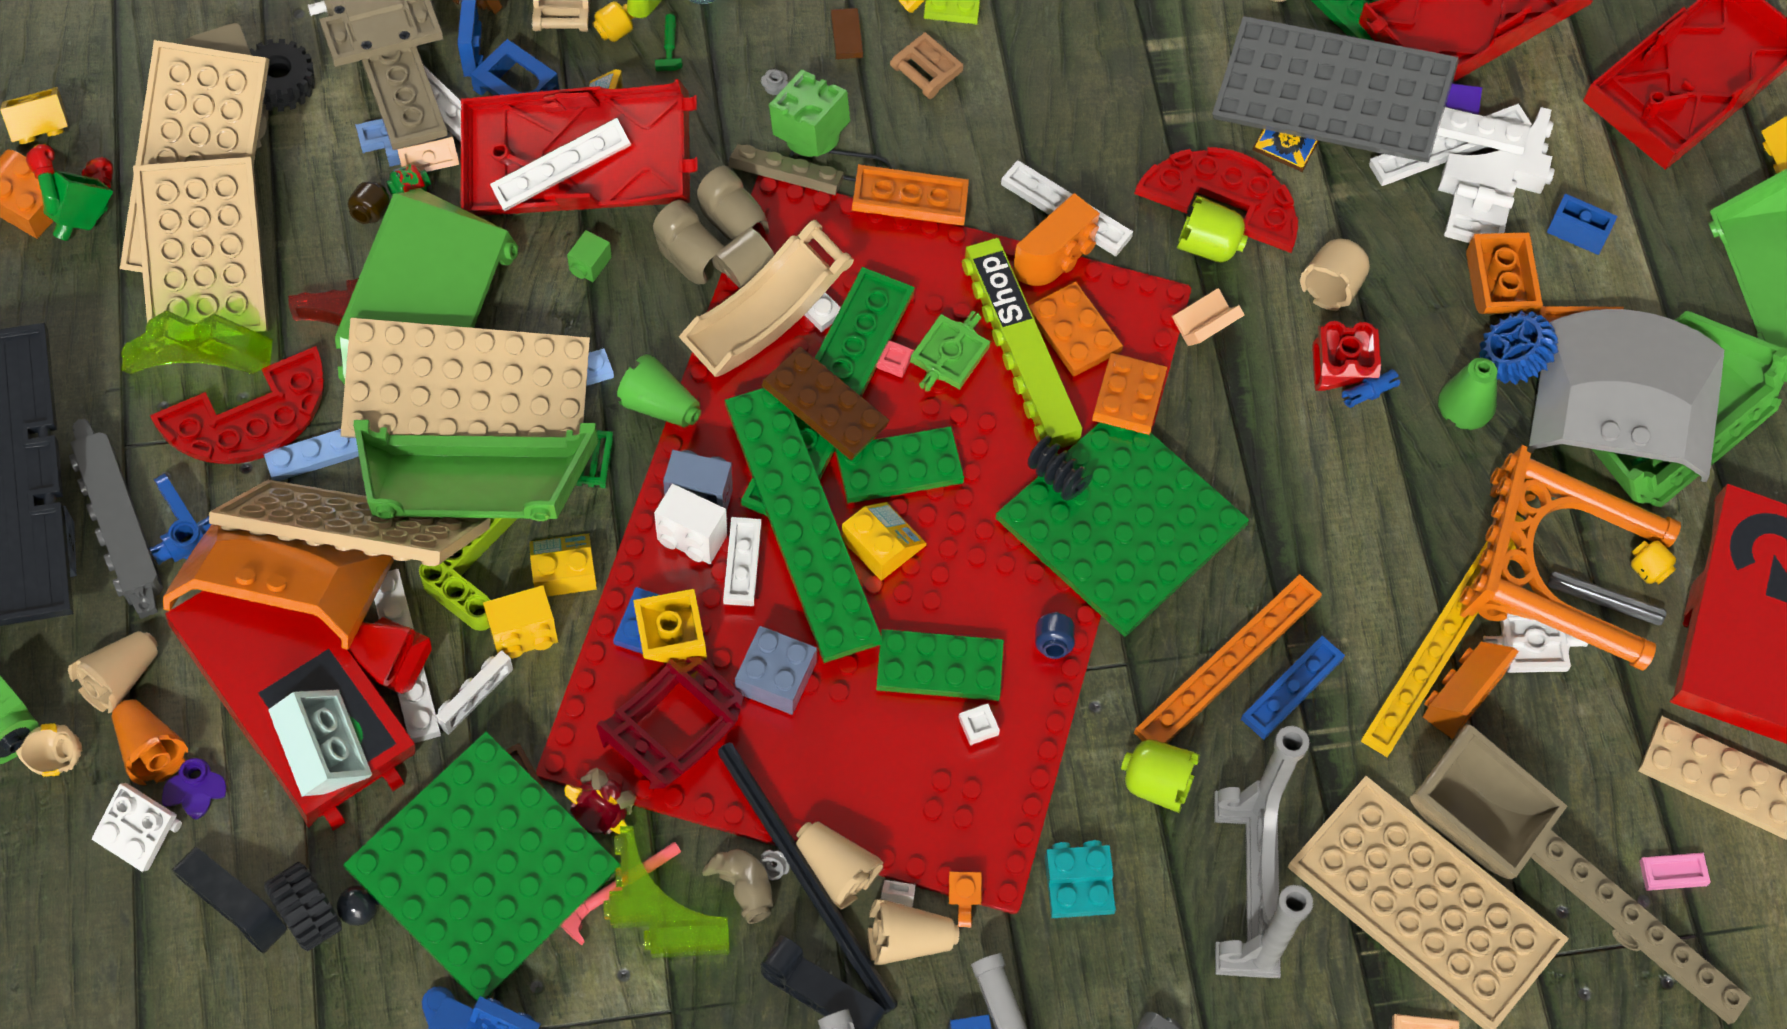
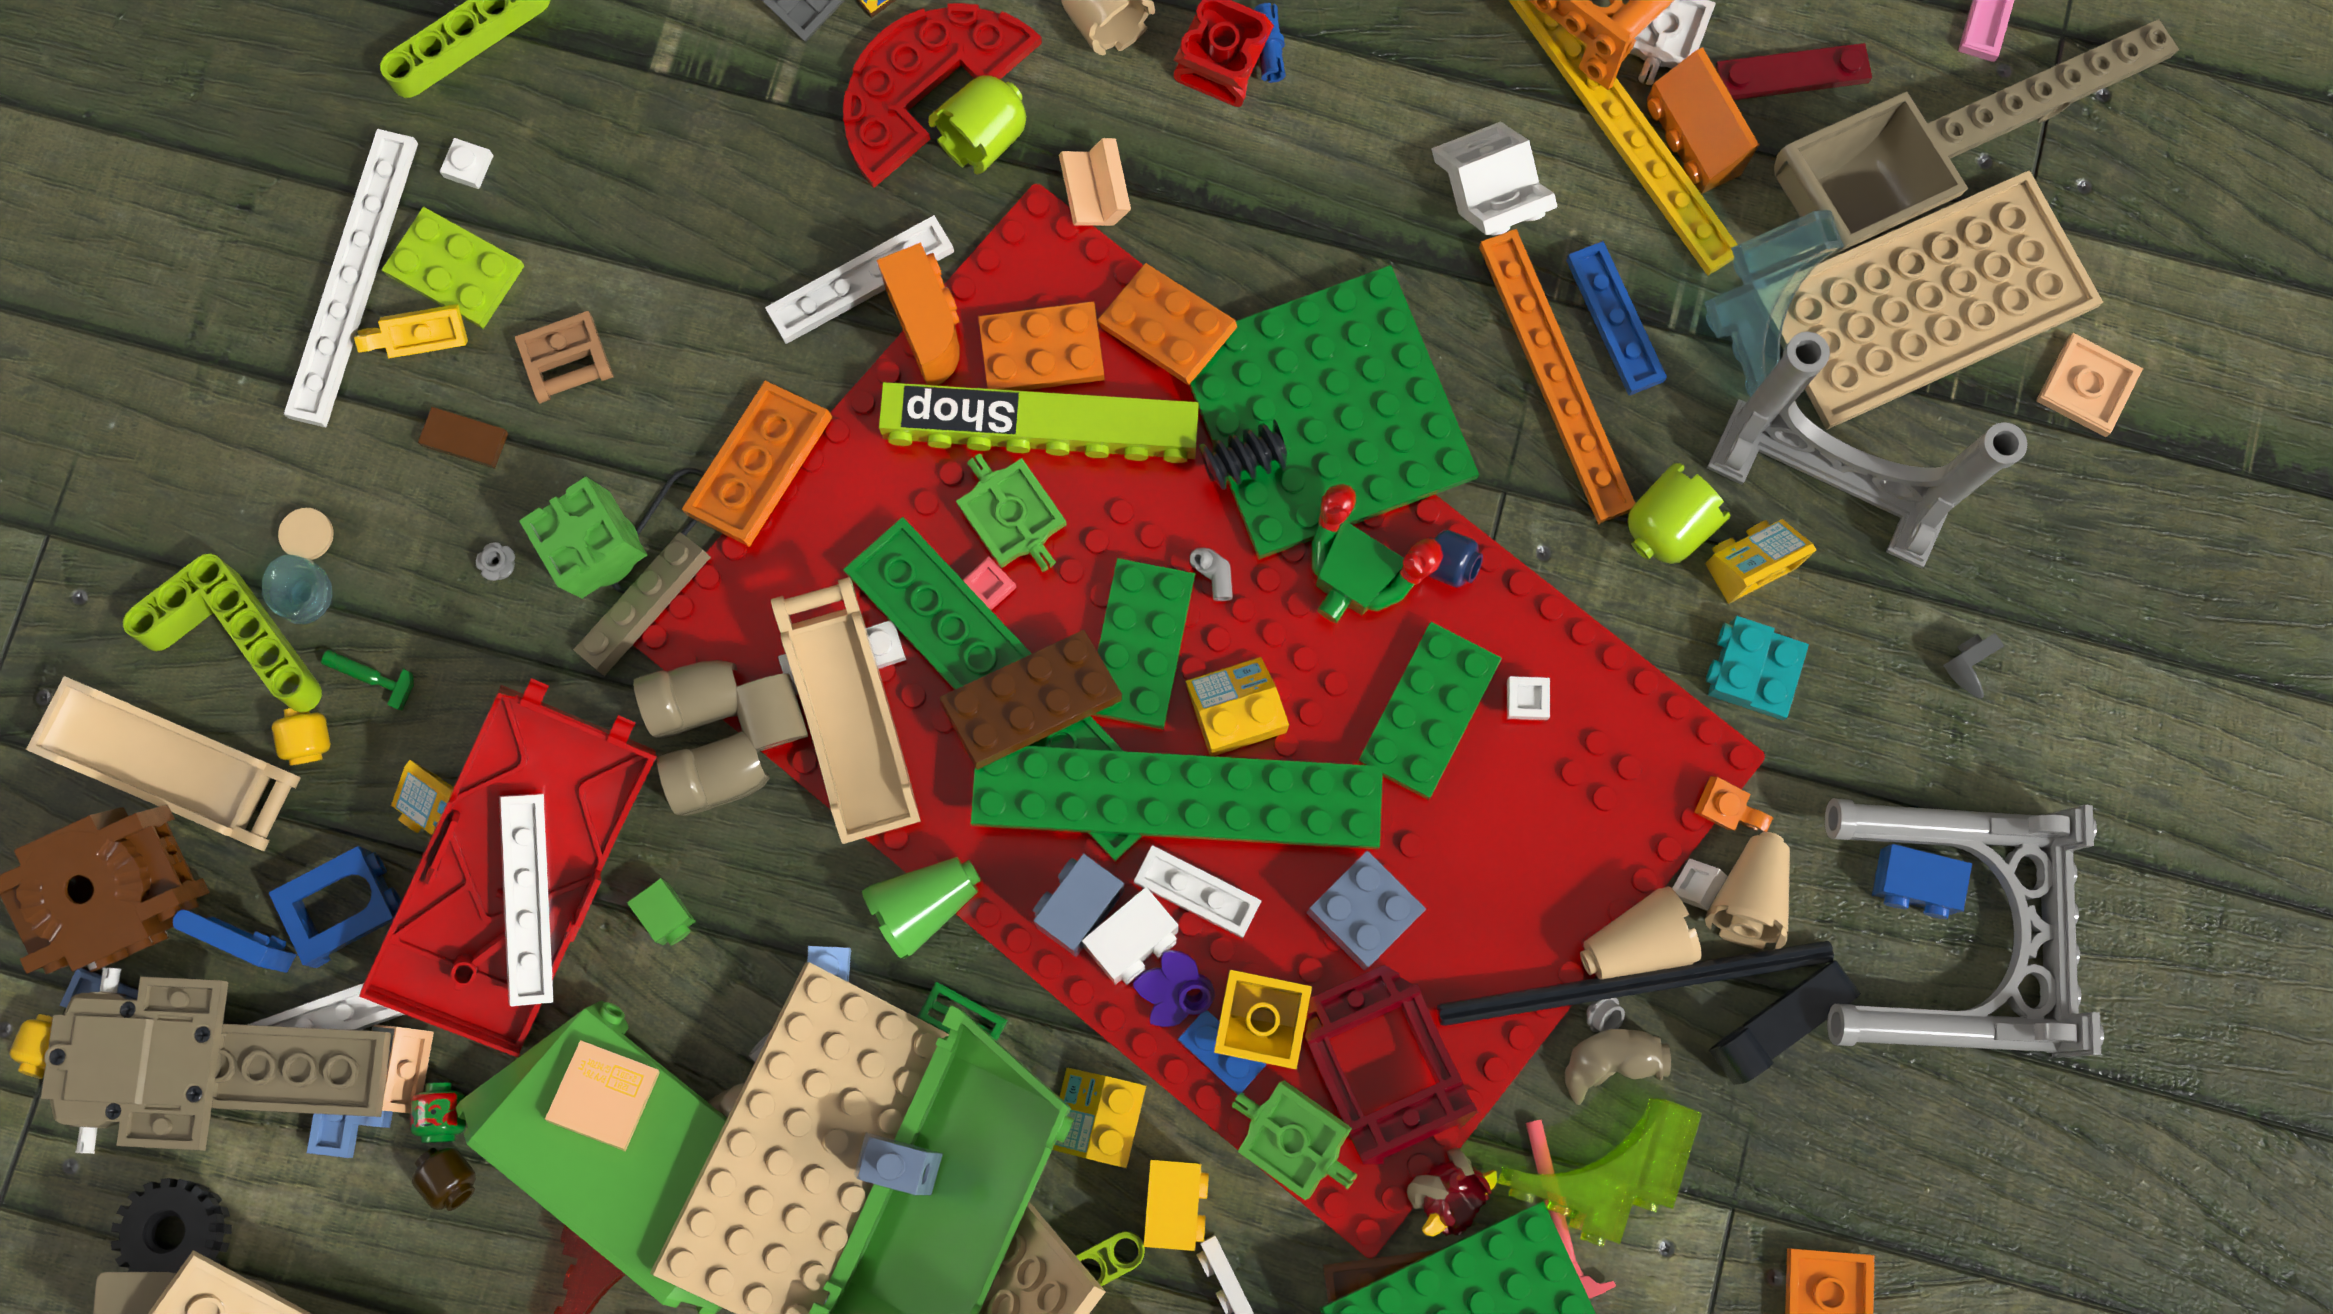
camera: 65 degrees left, 15 degrees up
none -> light nougat tile [545,1040,660,1151]
none -> sand blue torso [854,1132,943,1195]
none -> dark purple plate [1133,950,1215,1027]
none -> light grey arm [1190,548,1233,601]
none -> bright green plate [1232,1081,1357,1200]
none -> green torso [1312,484,1443,623]
none -> white bracket [1431,122,1557,235]
none -> clear light blue arch [1704,210,1844,397]
none -> yellow slope [1705,519,1817,604]
none -> dark red plate [1715,43,1872,100]

